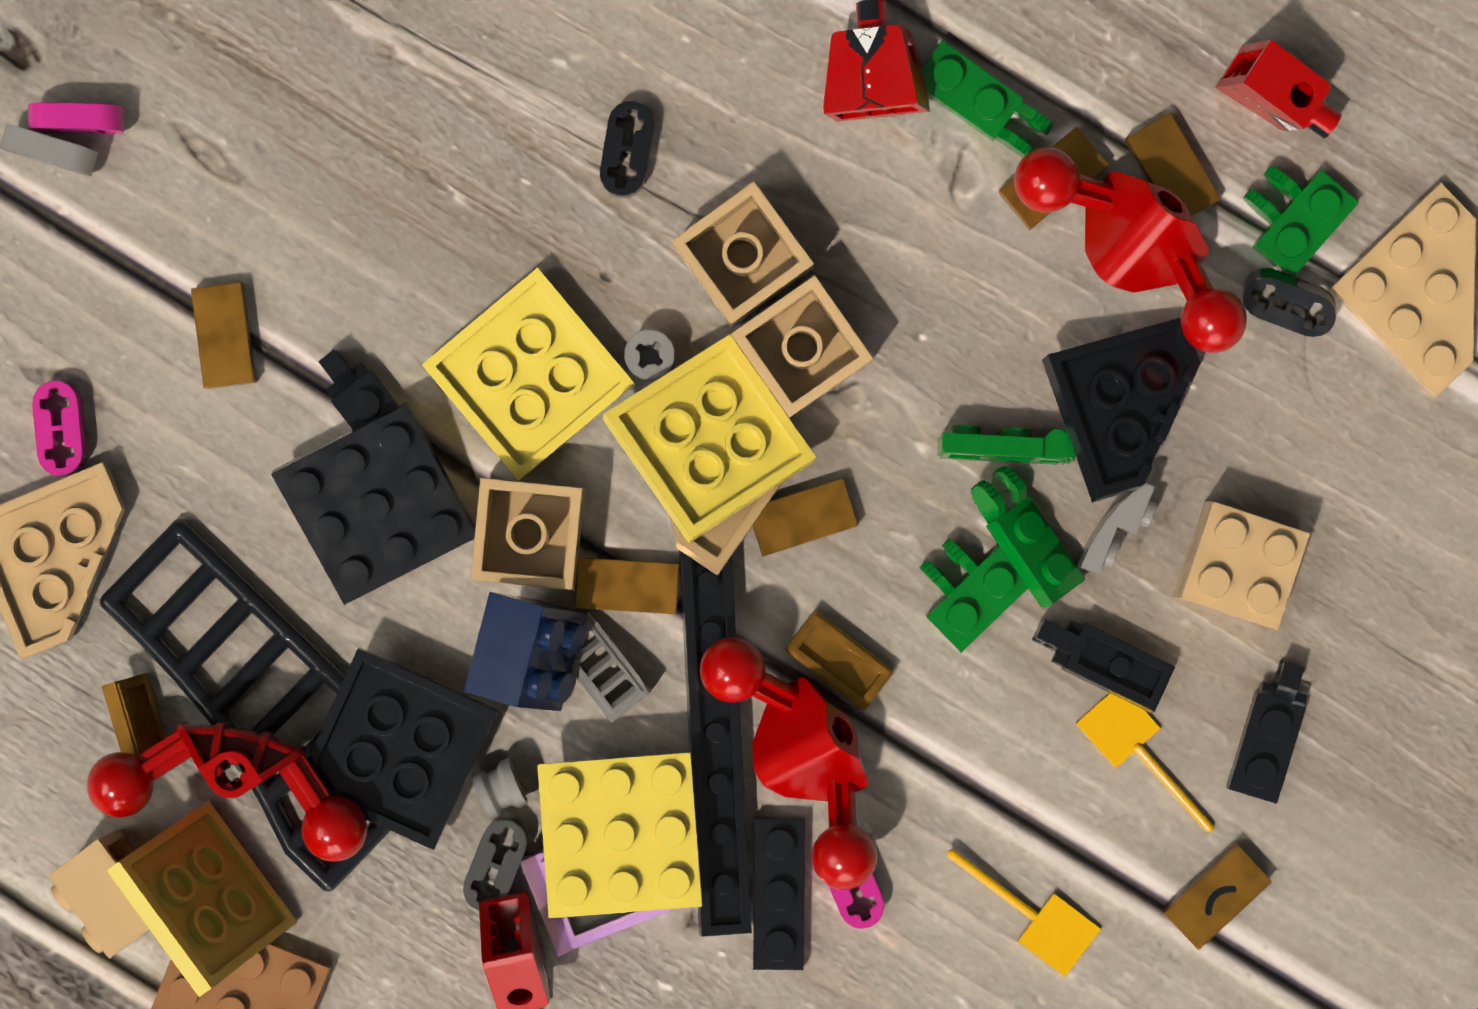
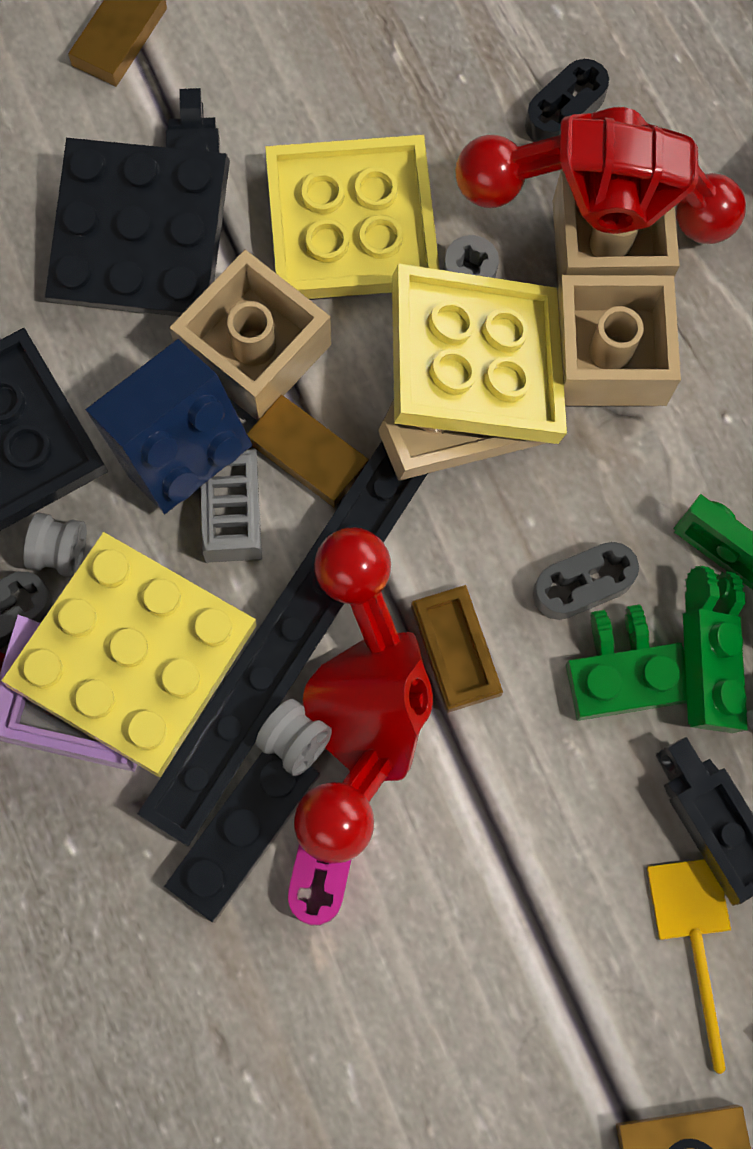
camera: 35 degrees right, 15 degrees down
pearl gold tile [753,478,858,557] -> none
yellow piece [947,849,1101,977] -> none
none -> light grey wheel [256,699,332,776]
none -> red piece [455,107,746,244]
none -> dark grey beam [533,542,639,620]

